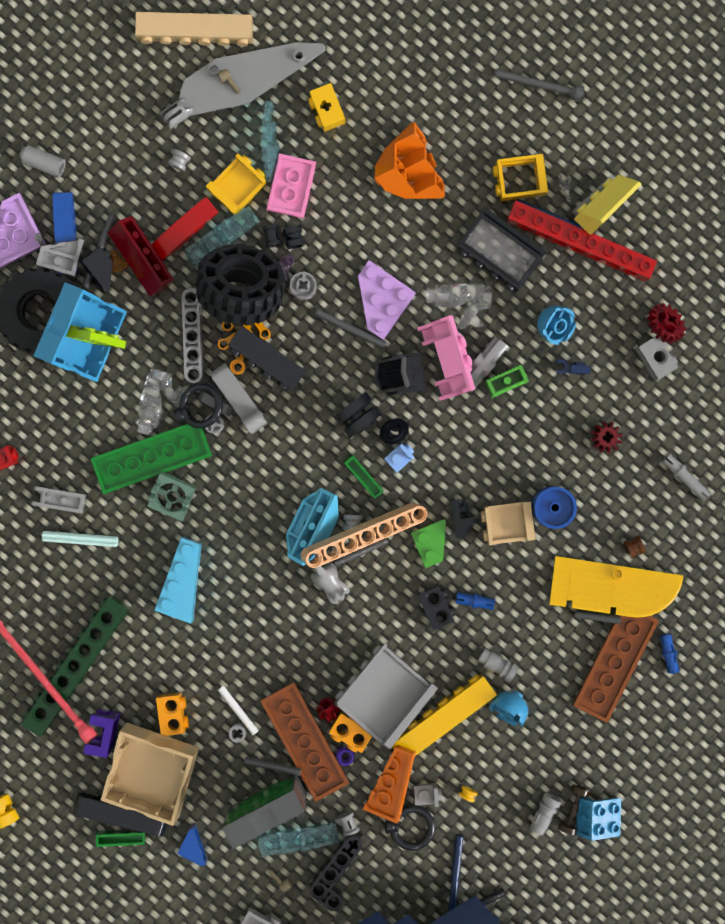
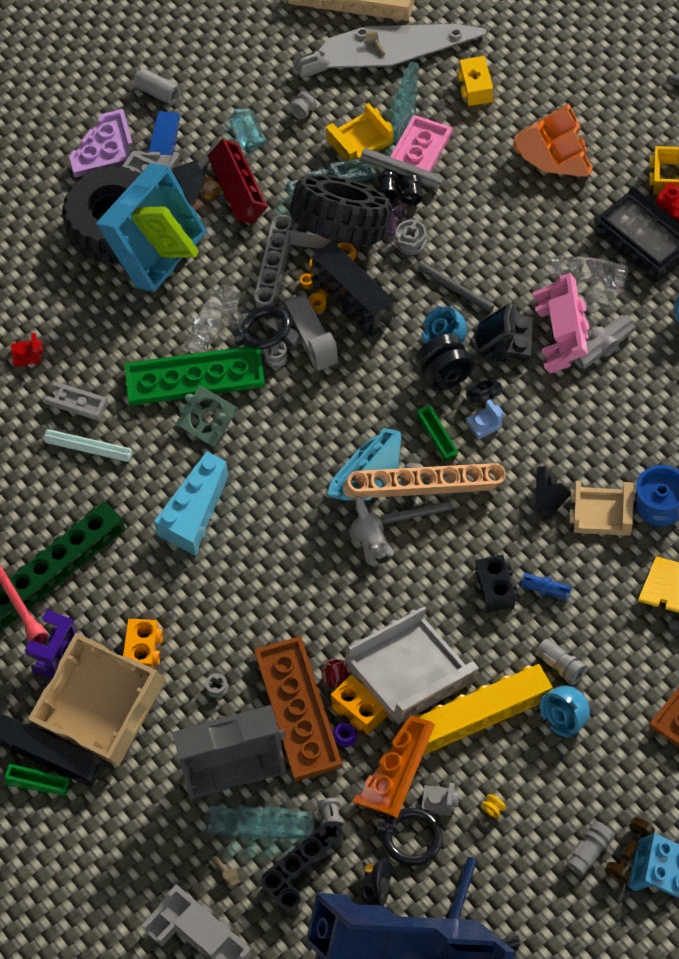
camera: 25 degrees right, 30 degrees down
red slope [151,197,219,262] -> none
blue slope [177,823,207,866] -> none
white bar [218,685,259,735] -> none
lavender plate [358,261,416,340] -> none
bright green wing [411,519,446,568] -> none
bright green brick [484,365,529,398] -> none
none -> clear light blue slope [229,109,267,150]
none -> light grey axle [361,148,443,188]
none -> black piece [362,858,392,905]
none -> dark azure cylinder [421,305,467,343]

